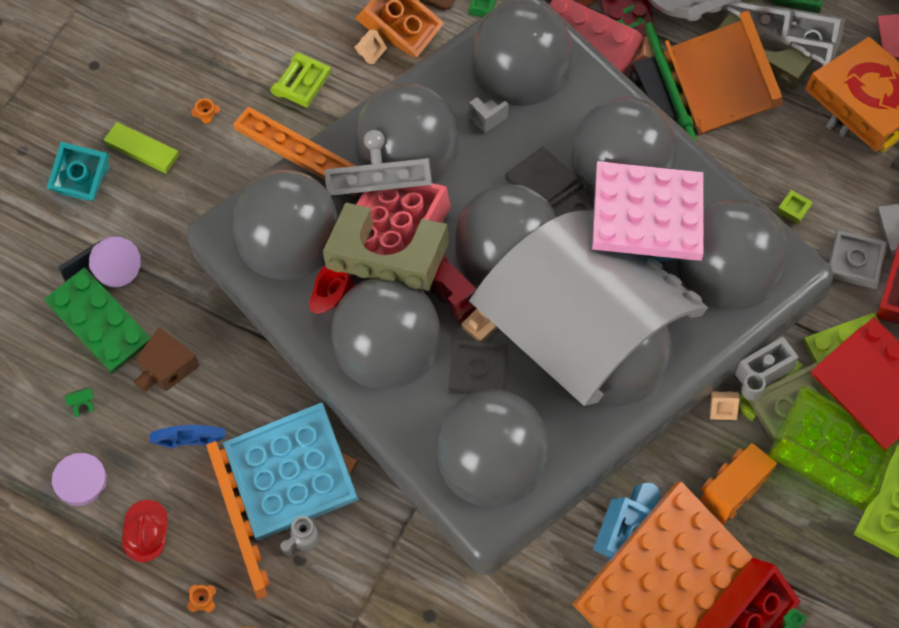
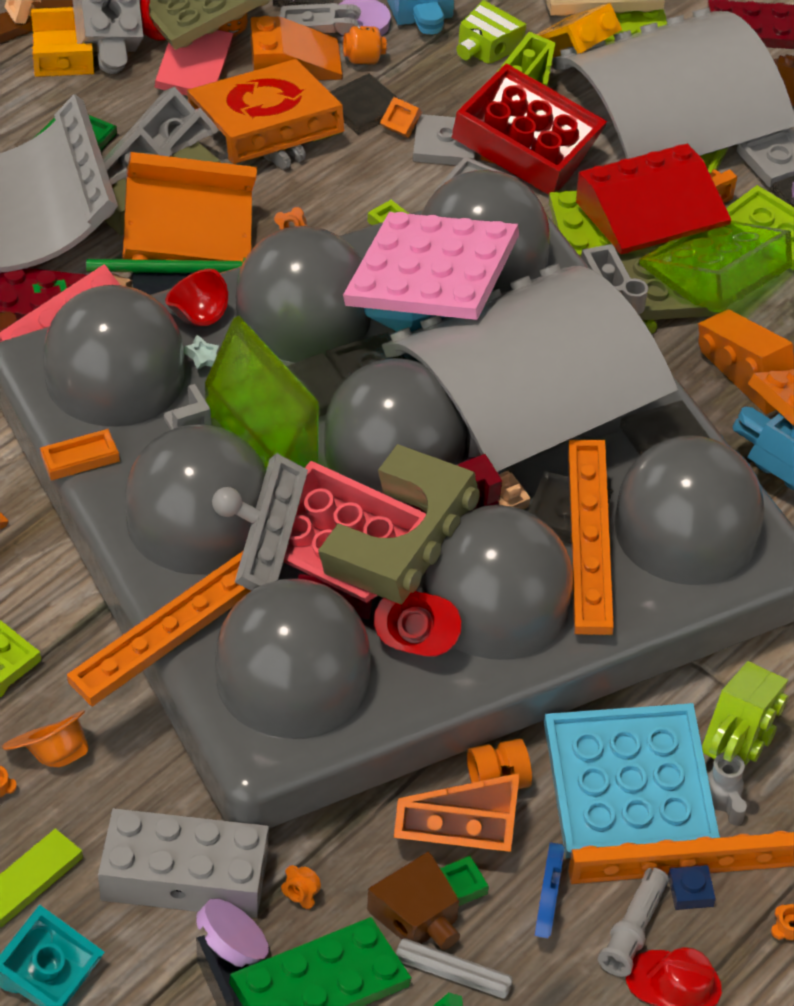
camera: 80 degrees left, 15 degrees down
none -> orange piece [2,710,89,767]
none -> orange tile [40,429,120,481]
none -> light grey brick [98,808,269,918]
none -> red helmet [165,269,228,326]
none -> light aqua piece [184,335,222,369]
none -> clear neon green slope [205,316,319,469]
none -> orange plate [274,207,307,230]
none -> orange plate [281,865,321,909]
none -> orange wedge [393,773,520,852]
none -> light grey axle [396,939,512,998]
none -> green plate [440,856,489,906]
none -> orange wheel [467,739,532,789]
none -> orange plate [568,440,614,635]
none -> light grey pin [598,868,669,977]
none -> clear smoke tile [620,400,710,455]
none -> dark blue plate [668,865,716,910]
none -> lime brick [702,661,789,766]

